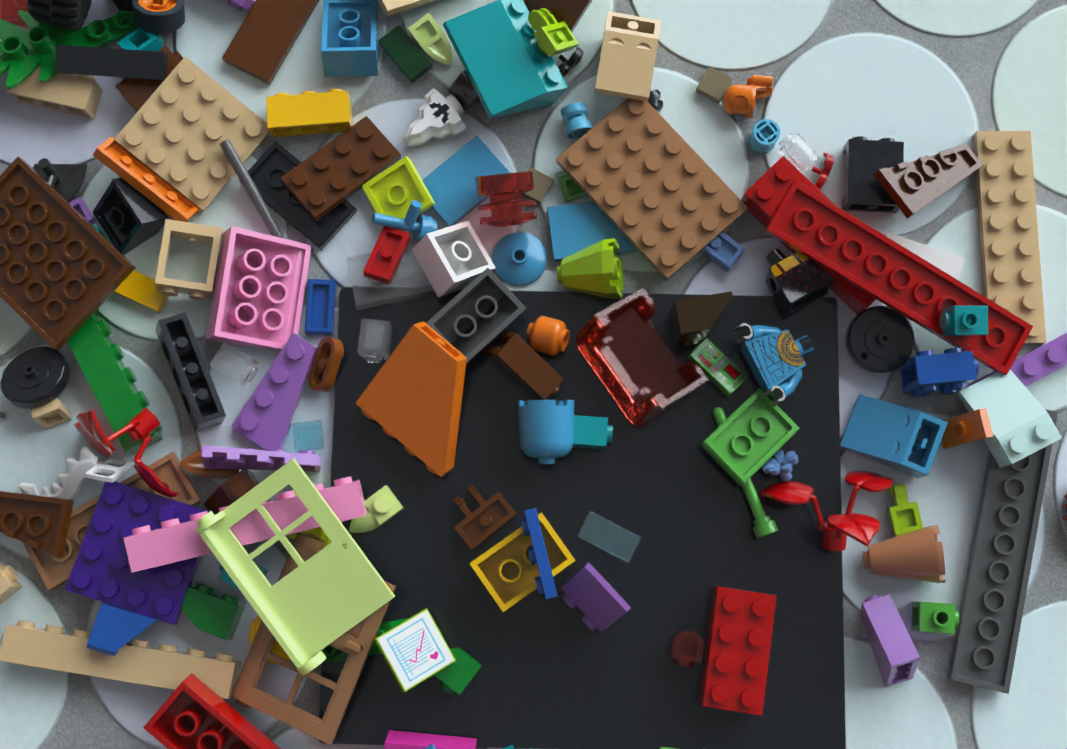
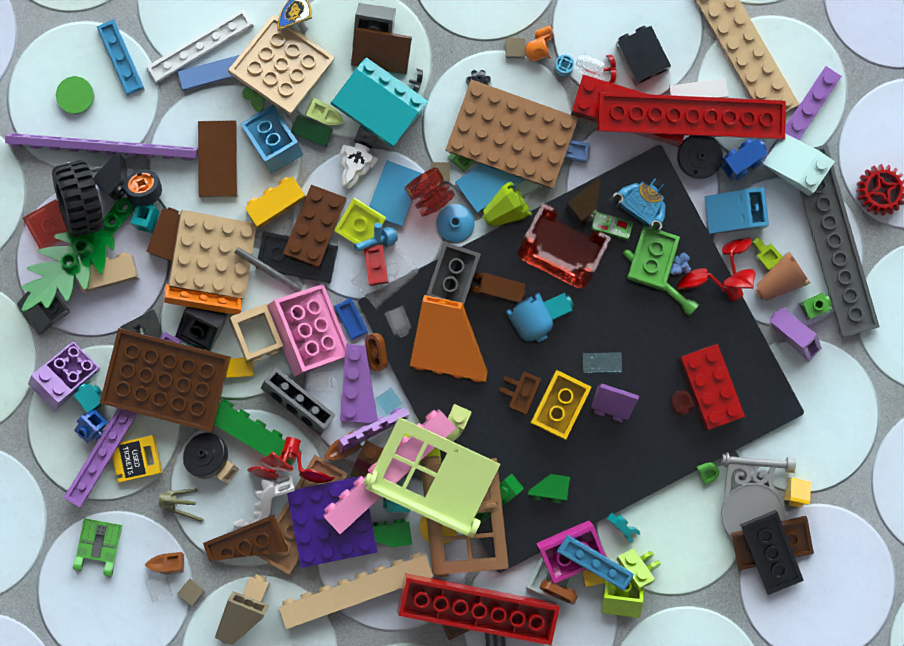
camera: 30 degrees left, 5 degrees up
black tile [56,44,168,81] -> none
blue slope [87,603,157,657] -> none
white tile [374,608,456,692] -> none
white brick [412,221,496,298] -> none
blue plate [520,508,558,599] -> none
orange head [526,316,570,356] -> none
lime hinge [527,8,579,57] -> none
medium azure wheel [560,102,592,139] -> none
tan slope [594,11,661,101] -> none
black torso [765,249,833,317] -> none
wing [873,144,983,219] -> none
teal brick [939,305,988,336] -> none
orange plate [941,408,994,449] -> none

